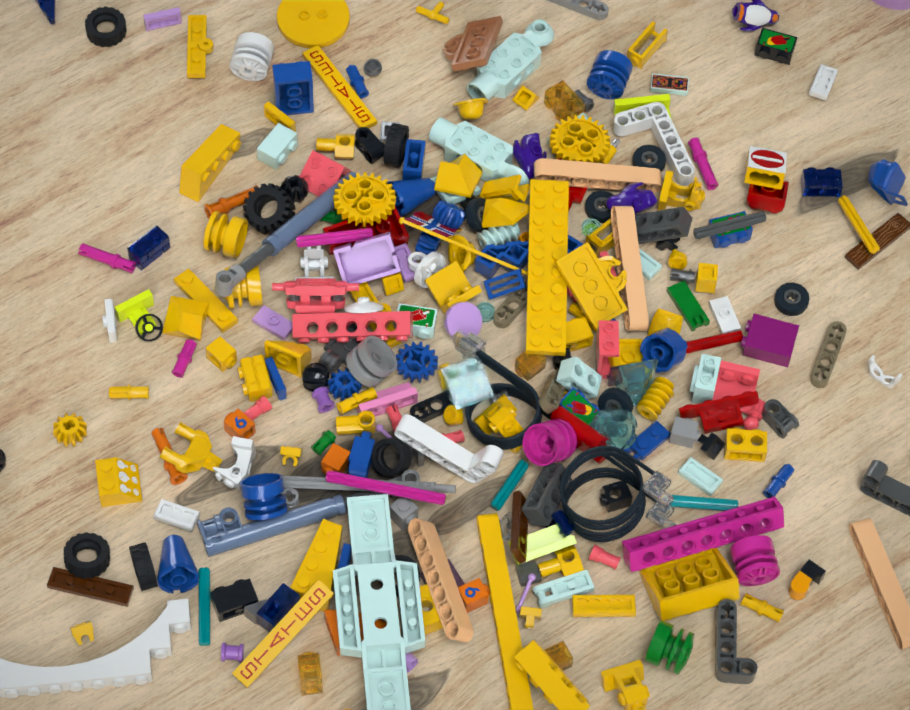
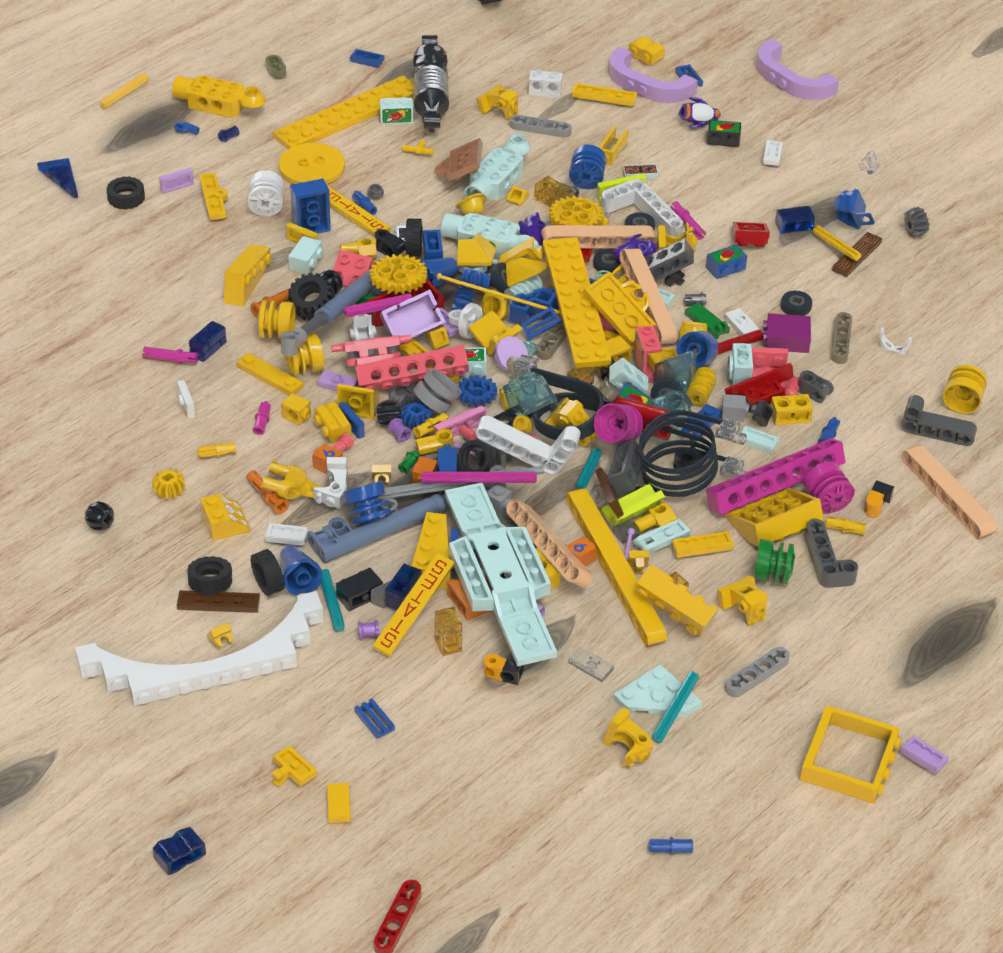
camera: 10 degrees left, 15 degrees down
neon yellow piece [114,289,163,341] -> none
yellow slope [162,296,209,341] -> none
white dish [344,297,384,313] -> none
clear blue pin [551,509,575,537] -> none
coral pin [589,544,621,570] -> none
teal axle [658,494,738,511] -> none
yellow tile [668,249,687,269] -> none
dark grey axle [693,211,766,239] -> none
yellow brick [695,263,718,293] -> none
piece [744,146,787,189] -> none

